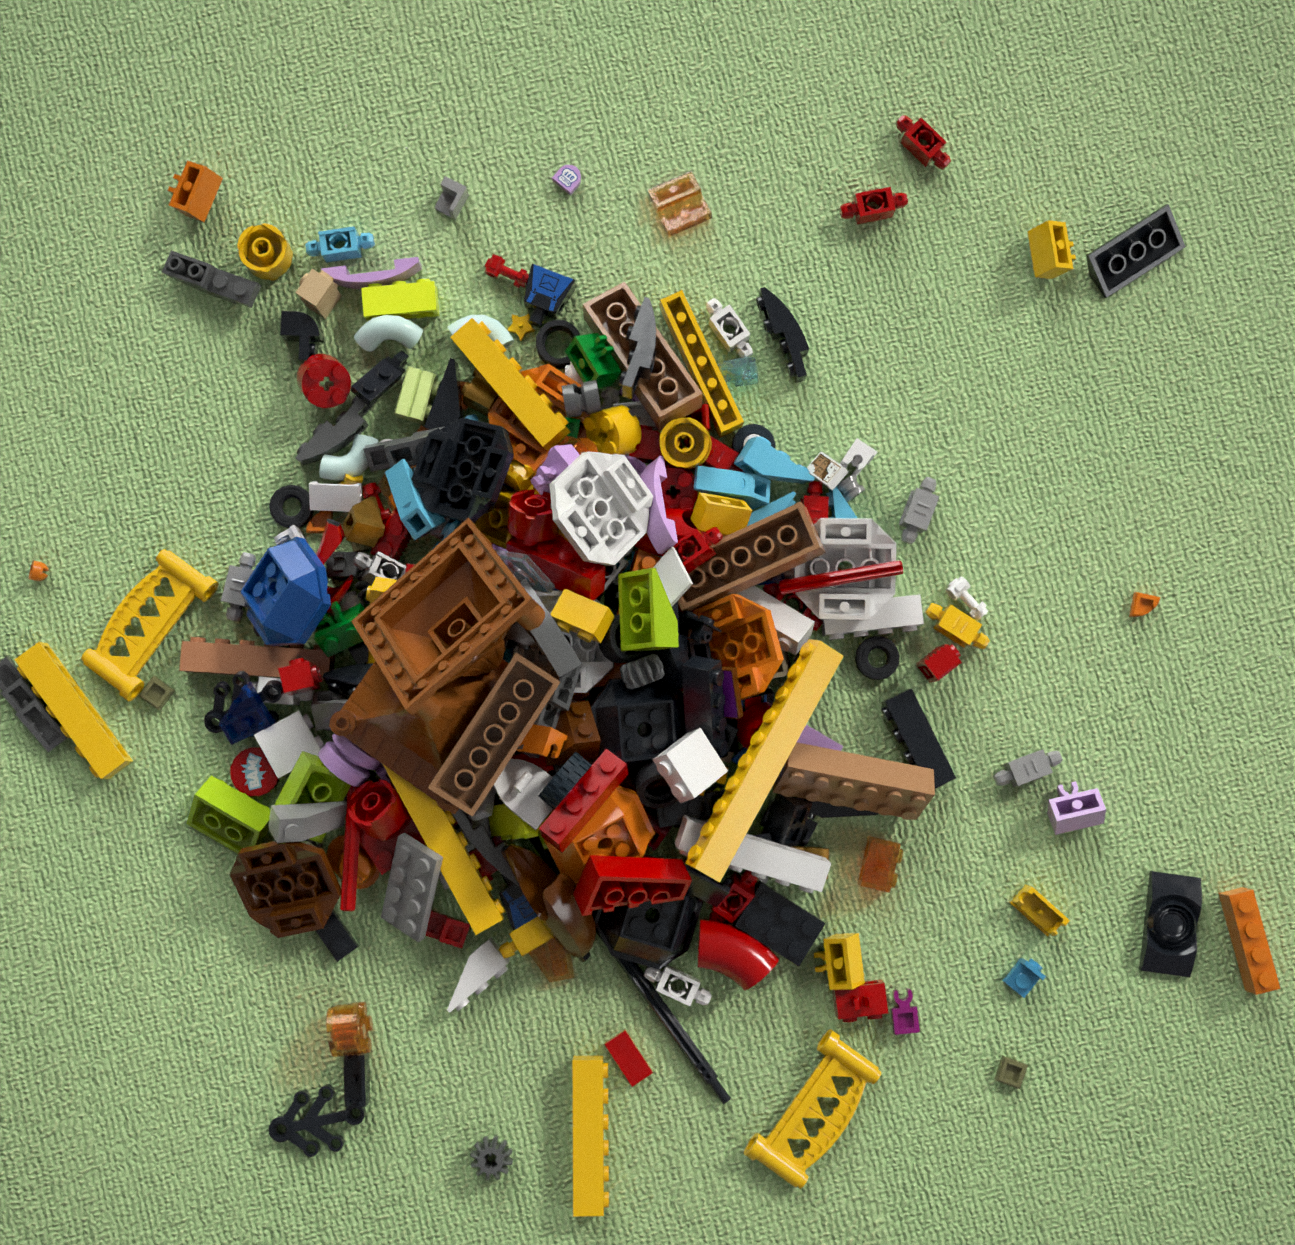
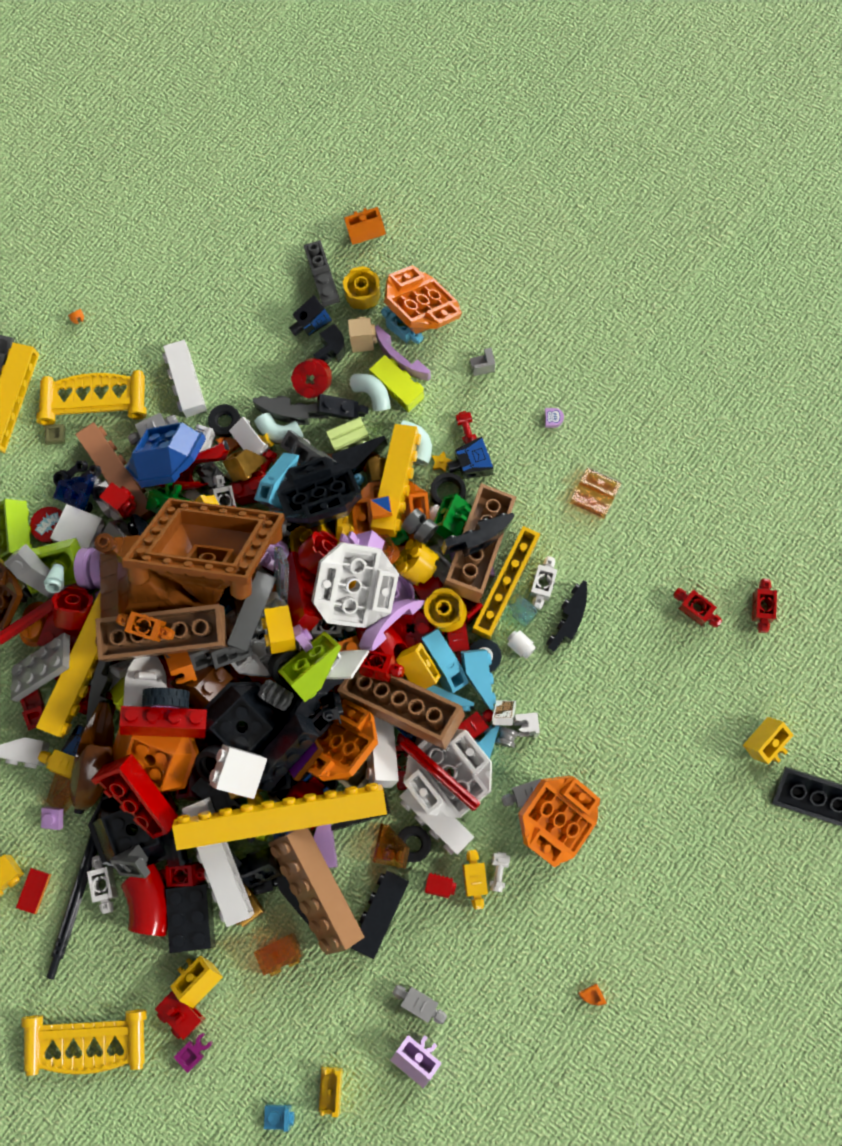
camera: 60 degrees right, 10 degrees down
none -> lavender plate [41,806,64,830]
none -> light aqua cone [44,564,64,593]
none -> dark grey slope [110,845,151,878]
none -> orange piece [116,611,175,642]
none -> white brick [162,340,207,418]
none -> black torso [289,295,333,336]
none -> lavender plate [293,624,313,652]
none -> orange tile [370,496,393,520]
none -> clear orange wing [373,823,410,869]
none -> orange piece [384,265,462,334]
none -> white brick [507,630,536,659]
none -> orange piece [518,775,600,867]

